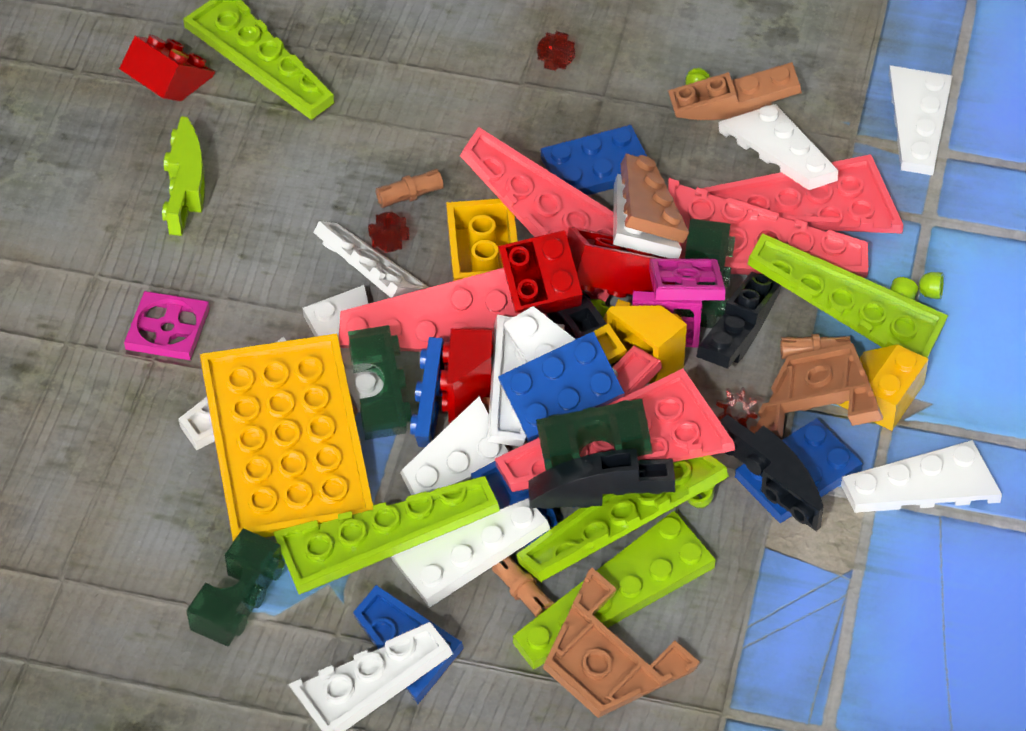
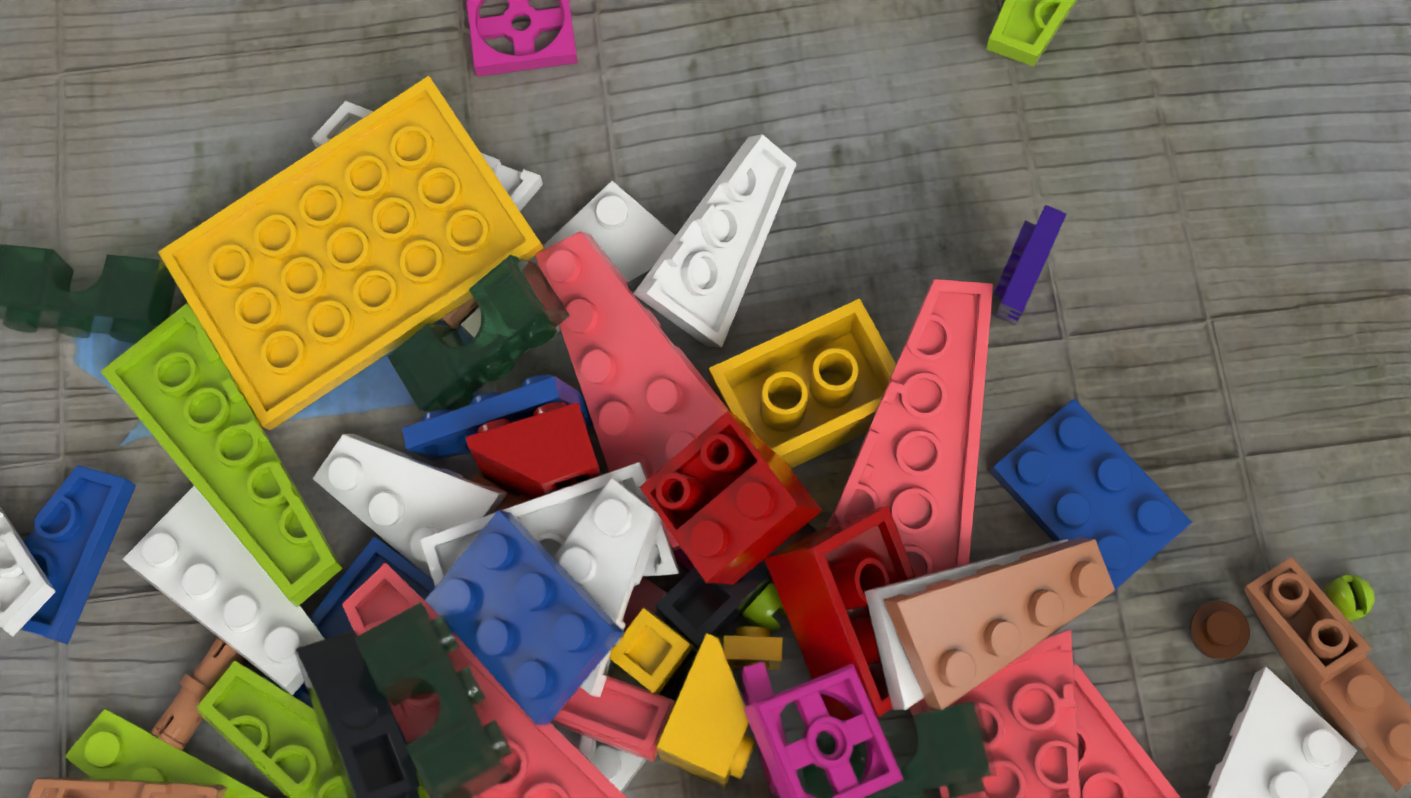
camera: 70 degrees right, 20 degrees up
clear red gear [368,211,410,253] -> none
nougat pin [375,169,444,208] -> none
clear red gear [537,31,575,71] -> none
none -> dark purple wing [993,205,1067,325]
none -> reddish brown plate [1189,601,1250,660]

